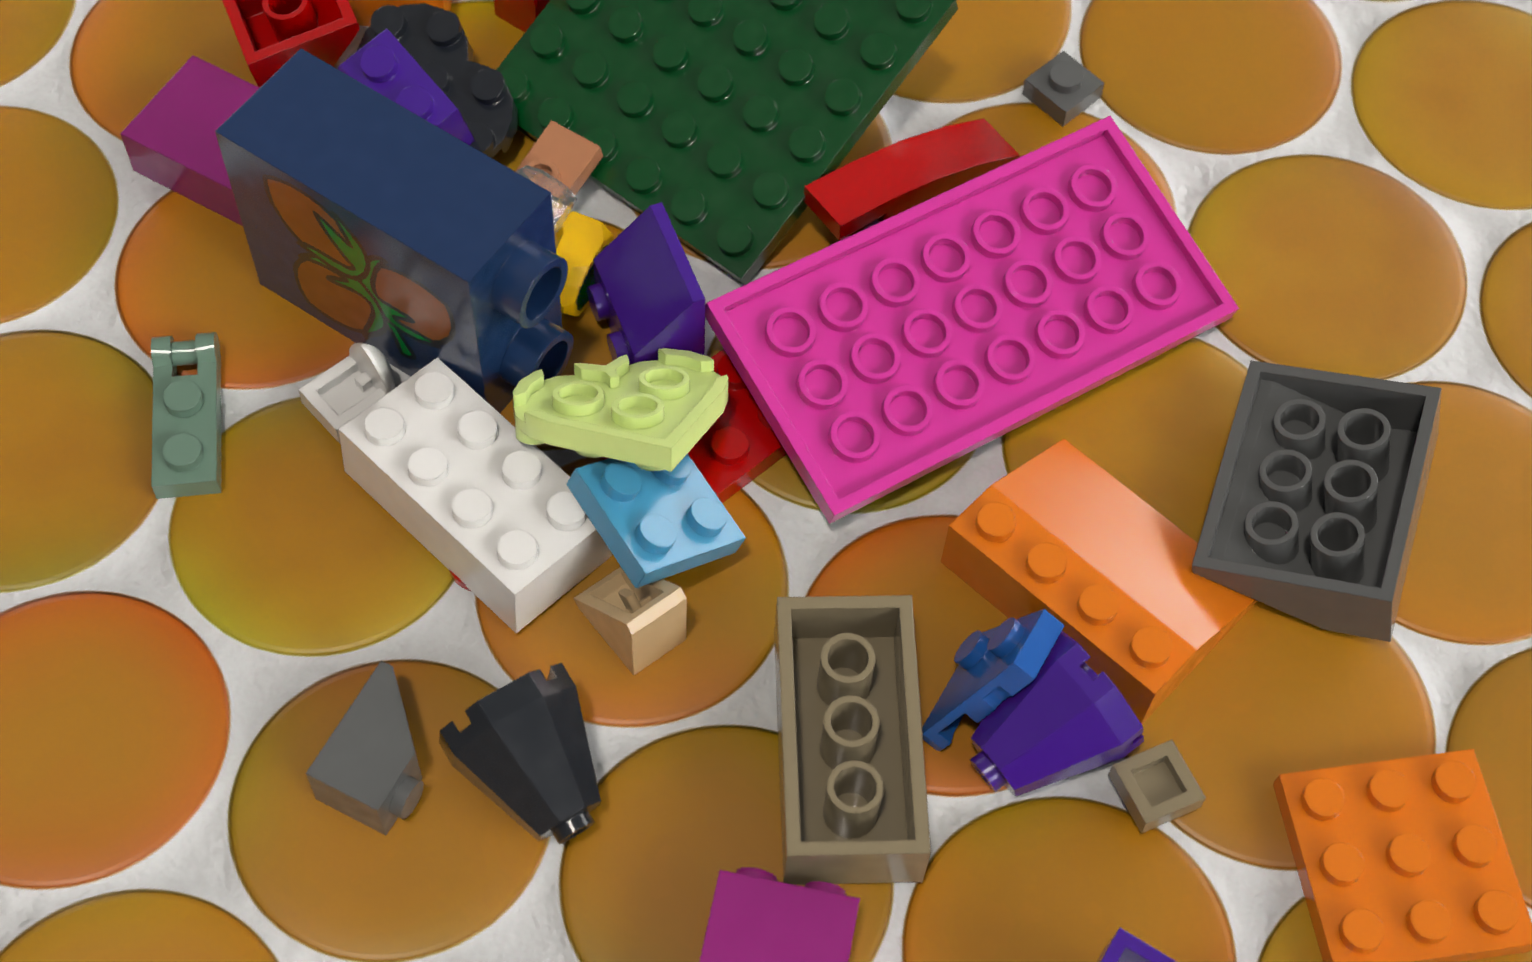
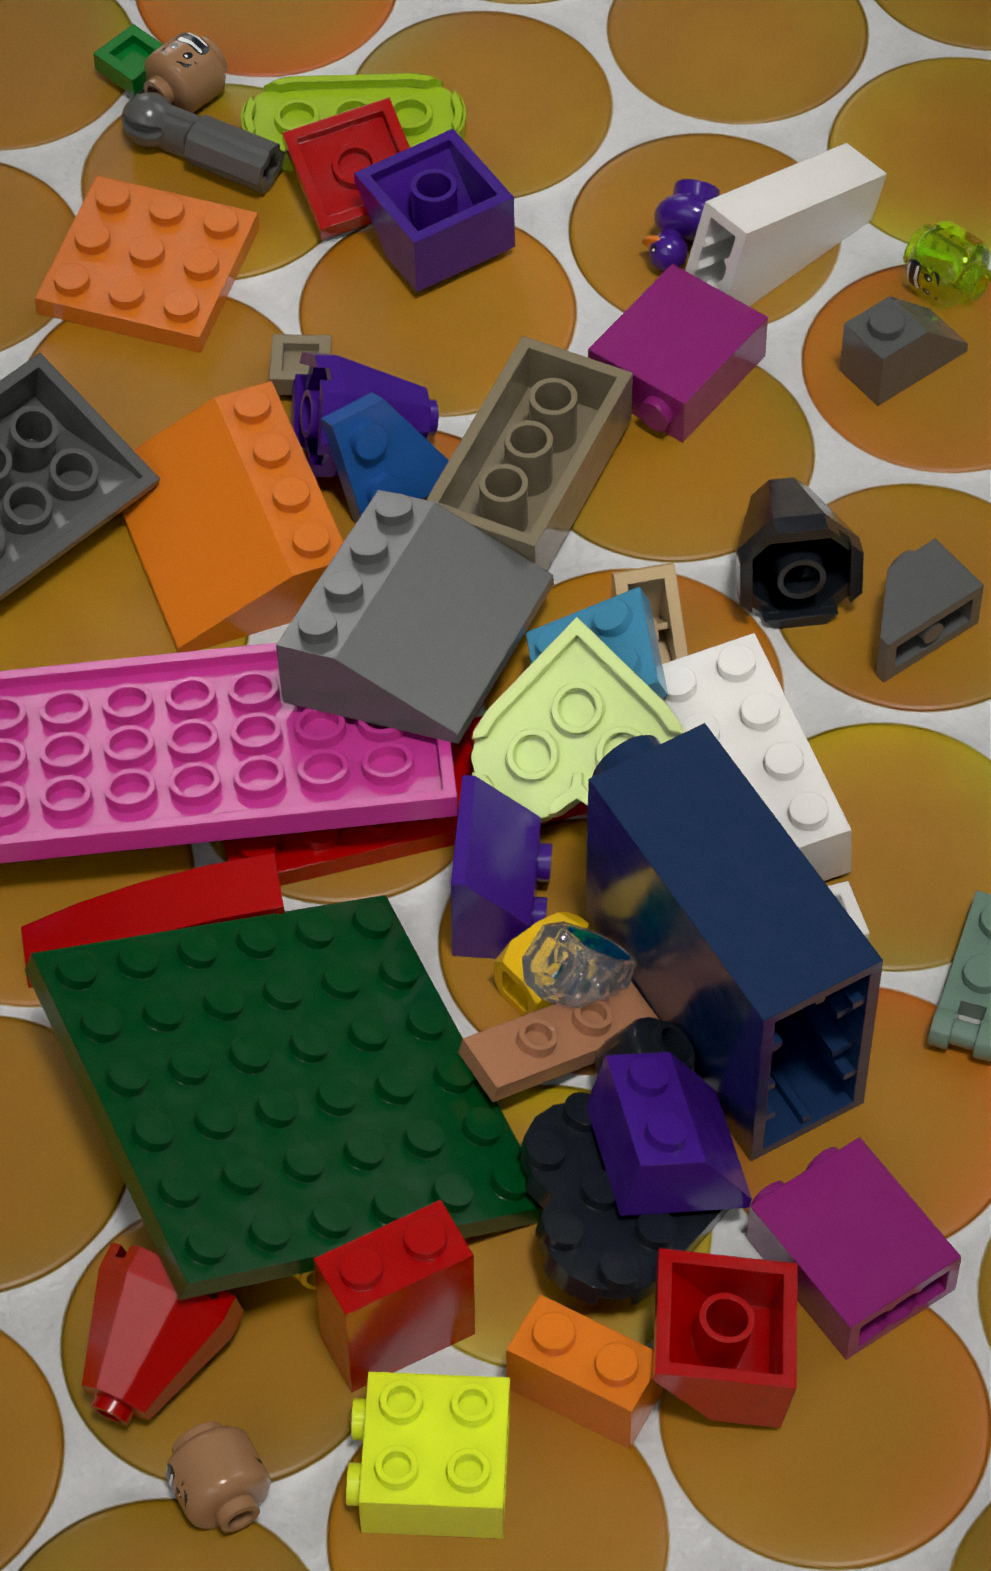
camera: 150 degrees left, 5 degrees down
none -> dark grey slope [276,490,554,744]

